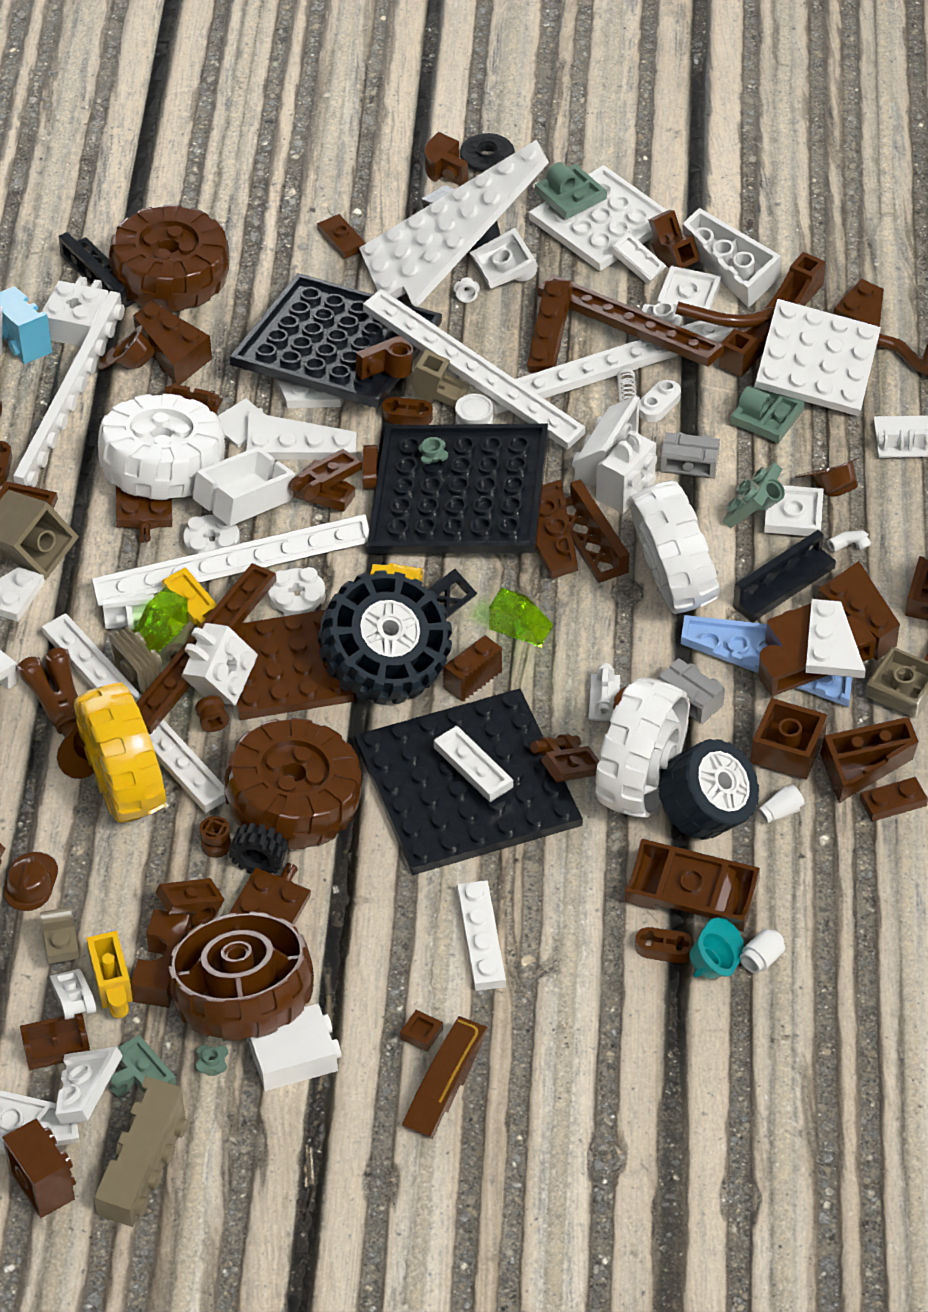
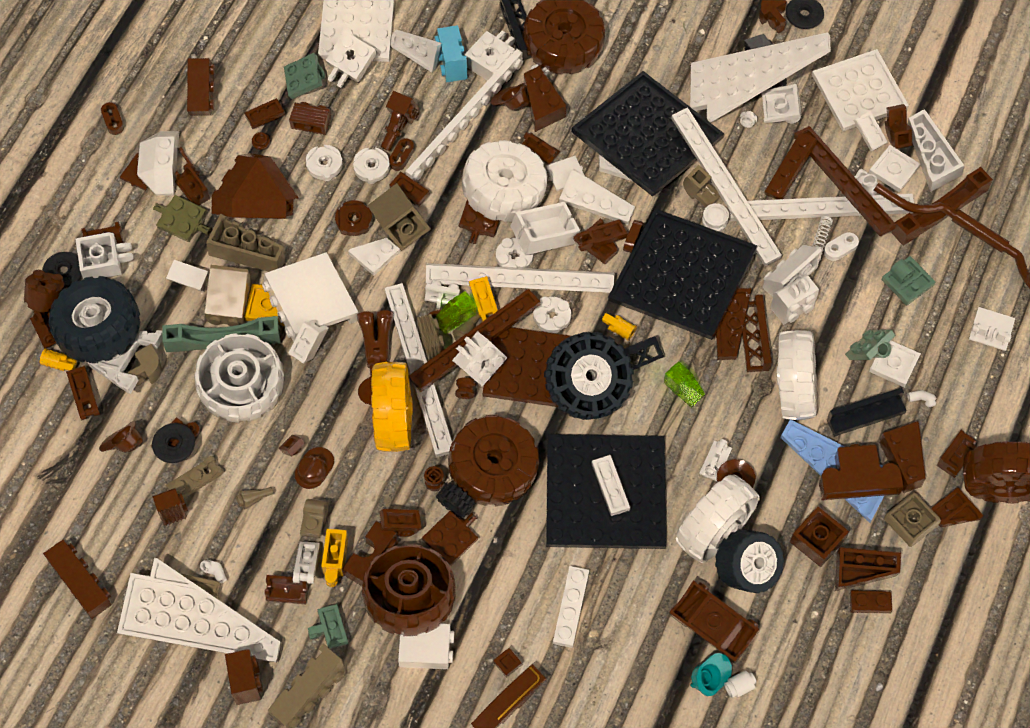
camera: 20 degrees right, 15 degrees up
white wing [55,1046,122,1124] -> none
sand green plate [195,1045,228,1076] -> none
reddish brown plate [317,214,366,259] -> none
reddish brown plate [355,335,413,380] -> none
reddish brown beam [382,397,433,425] -> none
sand green plate [418,437,448,464] -> none
reddish brown brick [442,635,502,702] -> none
reddish brown plate [530,733,600,782] -> none
sand green plate [535,162,607,219] -> none
reddish brown beam [635,927,694,963] -> none
light grey brick [657,658,725,724] -> none
light grey brick [660,432,720,478] -> none
white plate [754,299,881,416] -> none
white cone [758,785,805,824] -> none
reddish brown piece [795,457,859,496] -> none
white wing [806,599,865,678] -> none
reddish brown wing [833,278,884,327] -> none

